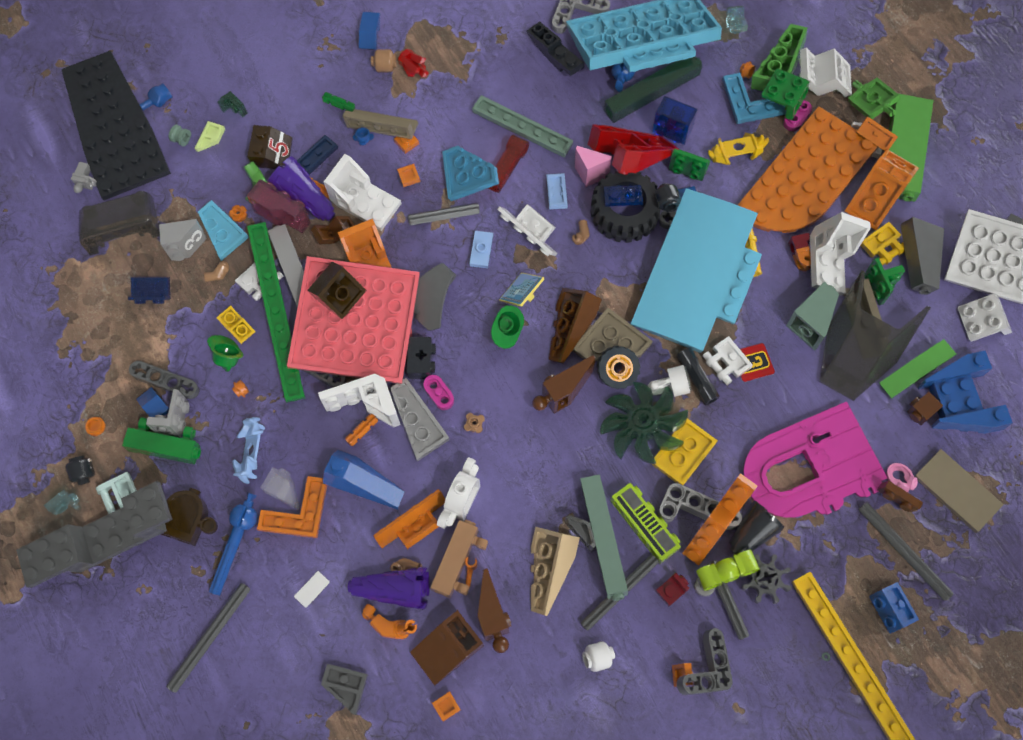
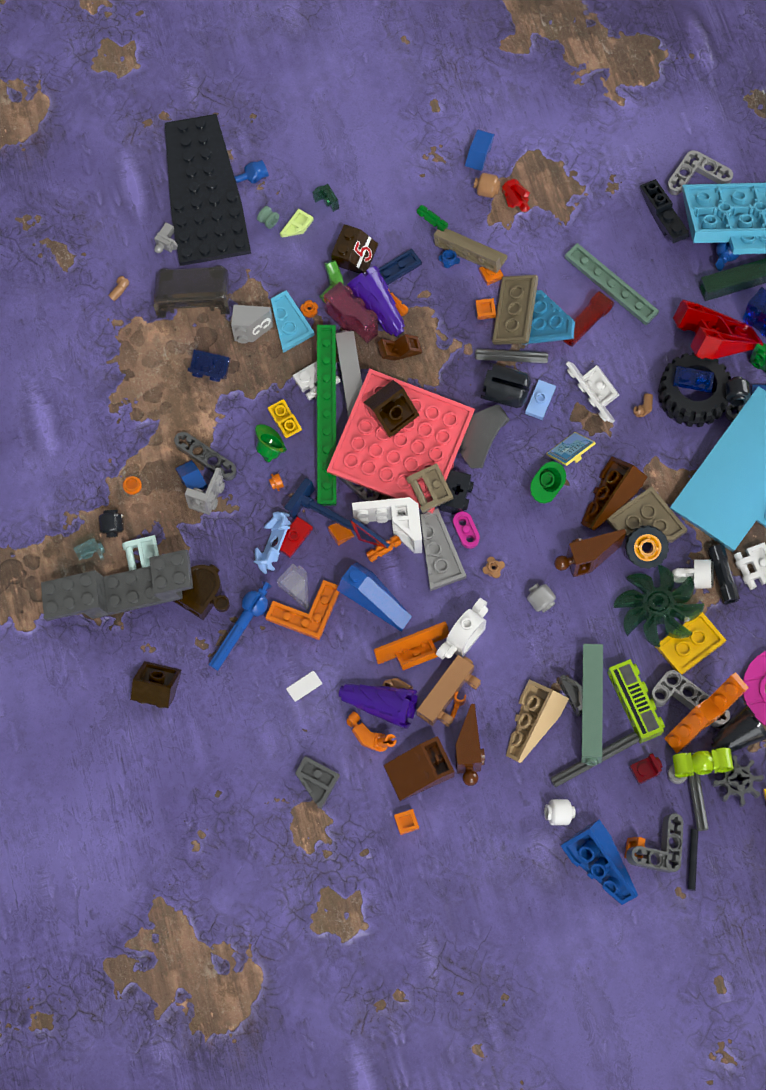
camera: 15 degrees right, 0 degrees up
green brick [122,417,201,465] -> none
dark grey axle [166,583,250,693] -> none
medium nougat arm [204,261,229,282] -> none
white bracket [324,154,401,231] -> none
orange bracket [337,218,392,268] -> none
light blue plate [546,173,568,210] -> none
bright pink slope [575,146,612,187] -> none
none -> medium nougat arm [108,276,129,301]
none -> dark brown slope [130,661,182,708]
none -> red plate [275,517,313,558]
none -> dark blue piece [284,478,390,548]
none -> orange slope [328,523,354,546]
none -> dark tan plate [406,463,453,513]
none -> black cylinder [480,363,531,408]
none -> dark tan tile [492,275,538,345]
none -> light grey head [527,583,556,613]
none -> blue wedge [560,819,638,905]
none -> black bar [687,829,698,891]

